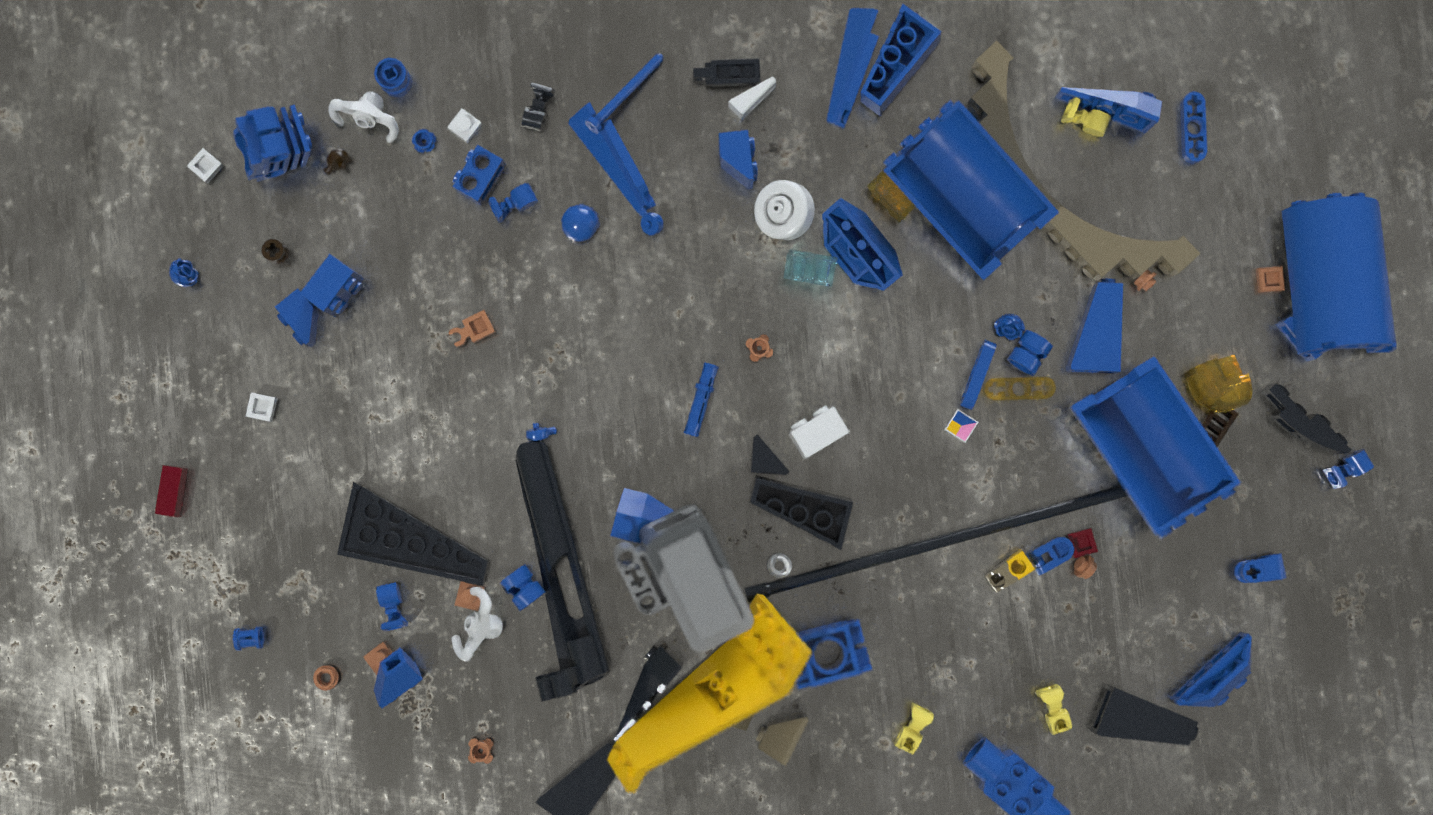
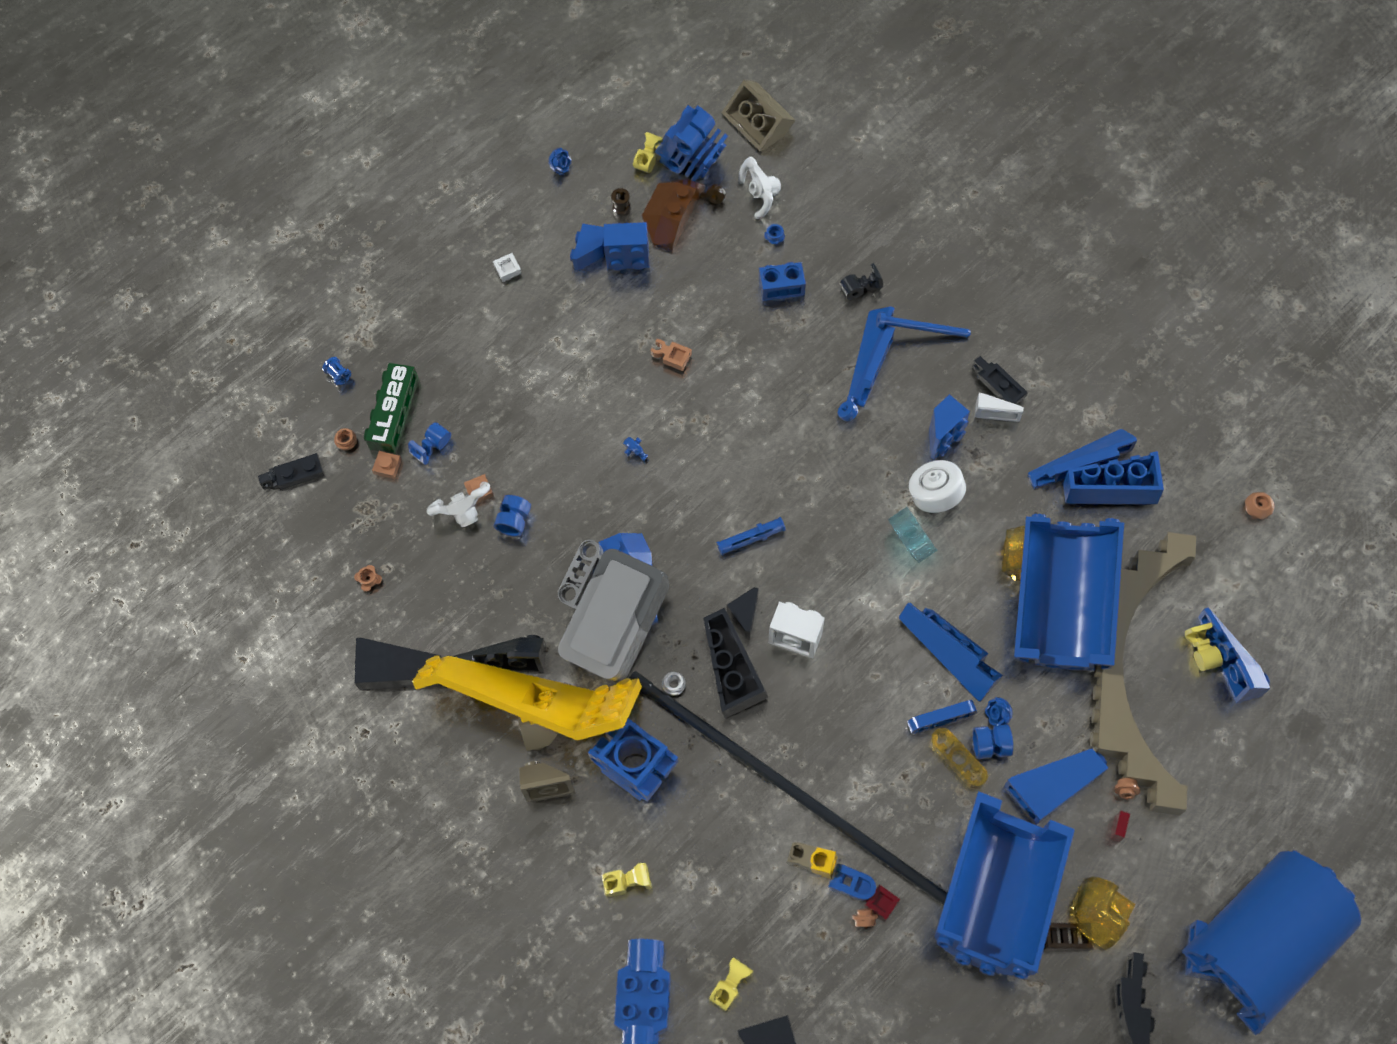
camera: 55 degrees right, 20 degrees down
dark red slope [154,465,188,517] -> none
white plate [187,148,224,184] -> none
black wing [337,482,489,586] -> none
blue wheel [374,58,412,98] -> none
blue slope [374,647,423,708] -> none
white plate [447,108,483,143] -> none
blue leg [488,183,538,223] -> none
black panel [515,440,609,702] -> none
blue hair [561,204,600,242] -> none
nougat plate [746,334,773,362] -> none
blue wedge [822,198,903,291] -> none
tile [944,409,978,443] -> none
blue beam [1180,92,1207,164] -> none
nougat tile [1256,266,1285,293] -> none
none -> black hinge [258,453,324,490]
none -> dark green brick [364,363,418,454]
none -> light yellow leg [633,132,663,173]
none -> reddish brown wedge [642,179,705,252]
none -> dark tan slope [722,80,796,152]
none -> blue wedge [899,603,1003,701]
none -> dark red tile [1110,811,1130,843]

